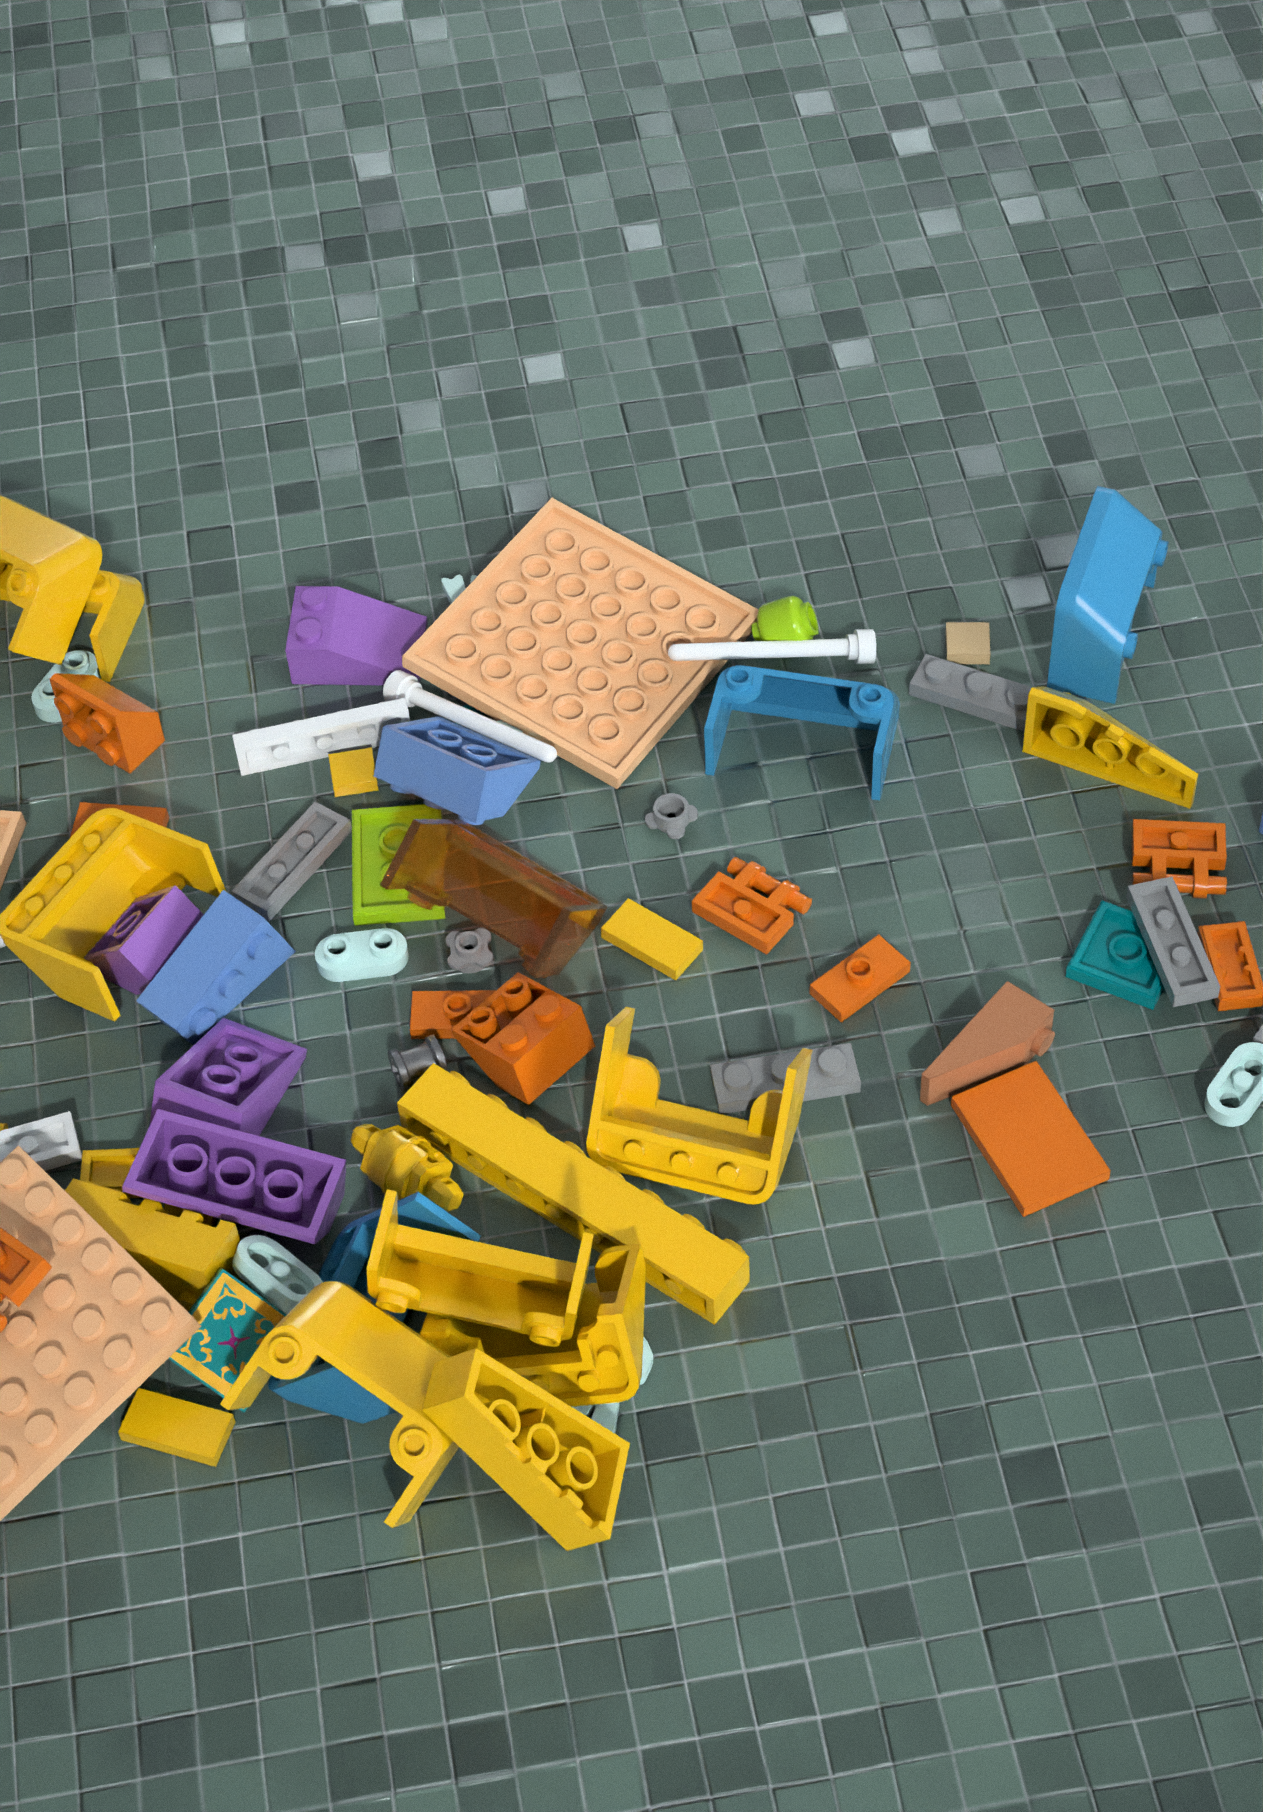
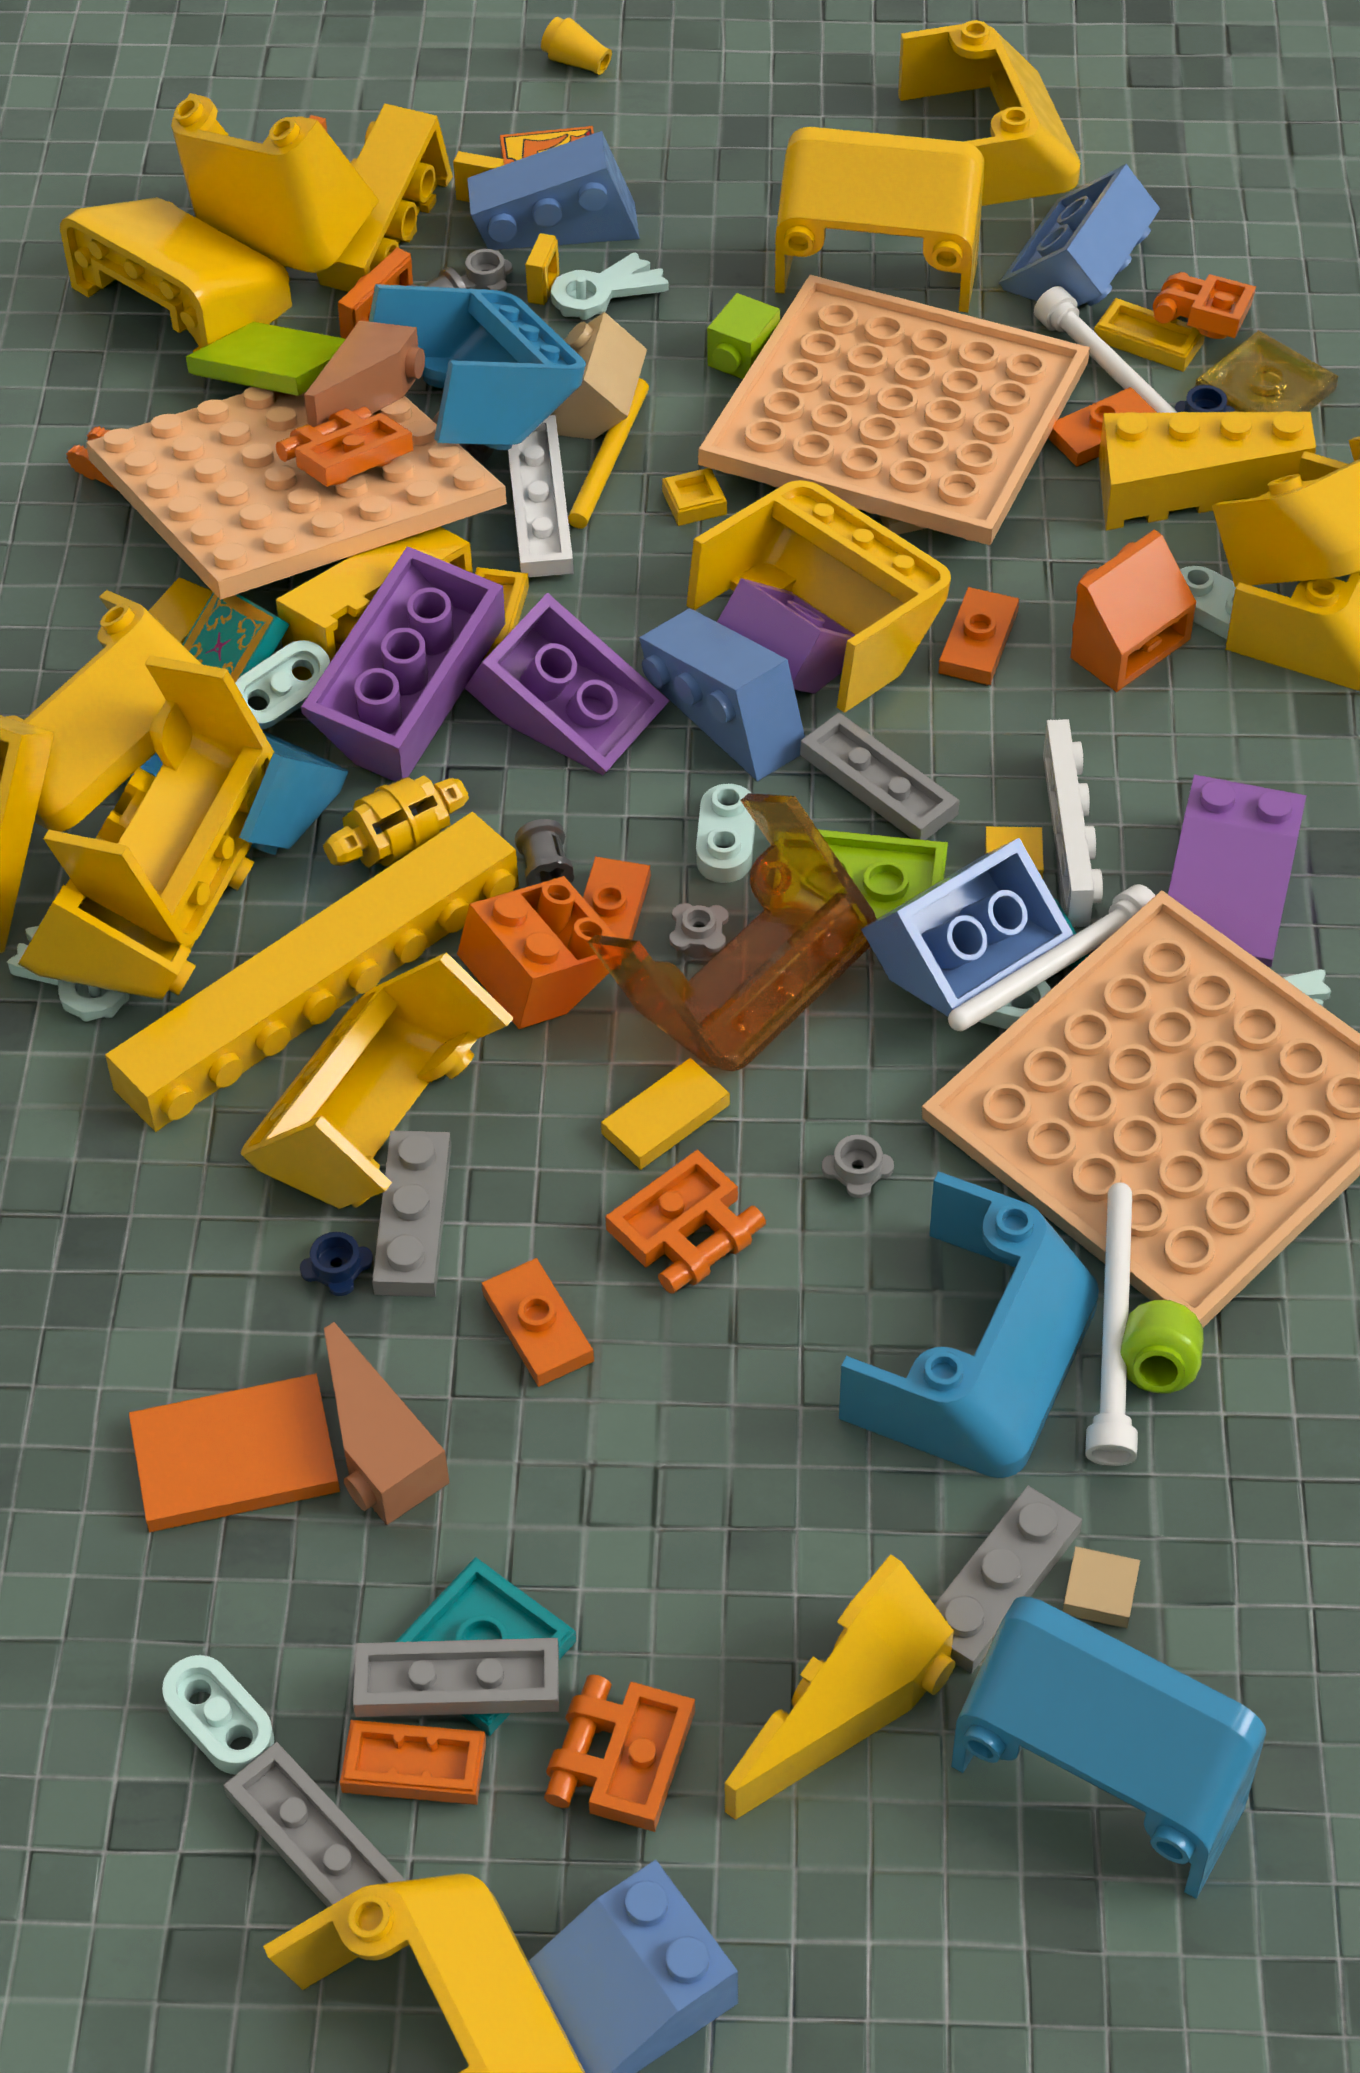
camera: 100 degrees right, 0 degrees up
none -> dark blue plate [300,1232,373,1296]

